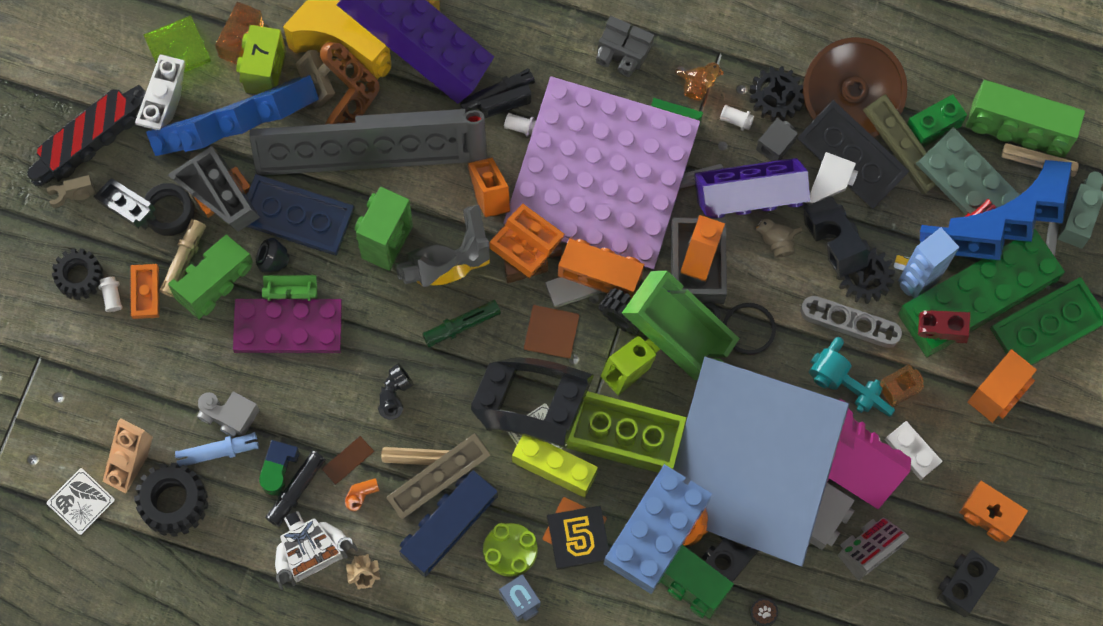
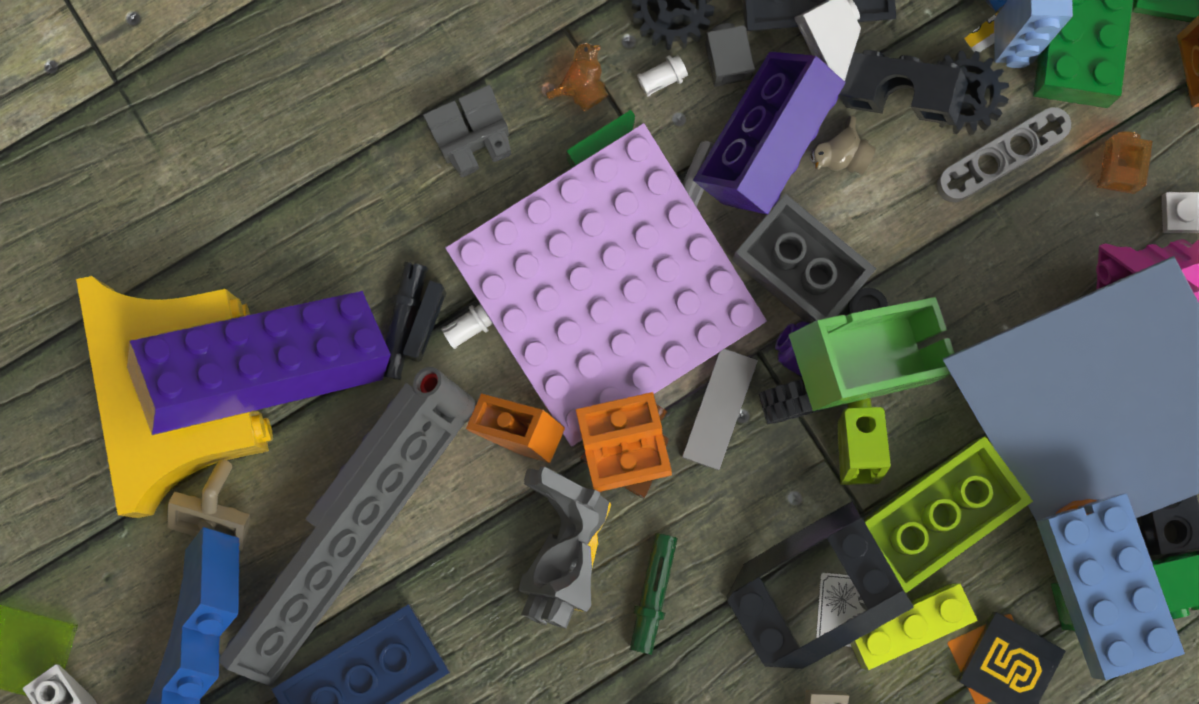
camera: 50 degrees left, 10 degrees up
clear orange brick [215,1,264,64] -> none
lime brick [236,25,286,95] -> none
dark orange beam [320,42,379,125] -> none
bright green brick [354,186,413,271] -> none
dark orange sticker [524,305,579,358] -> none
orange brick [558,238,644,298] -> none
orange slope [680,215,725,282] -> none
black piece [723,303,776,355] -> none
teal piece [809,337,895,417] -> none
dark red leg [918,311,971,344] -> none

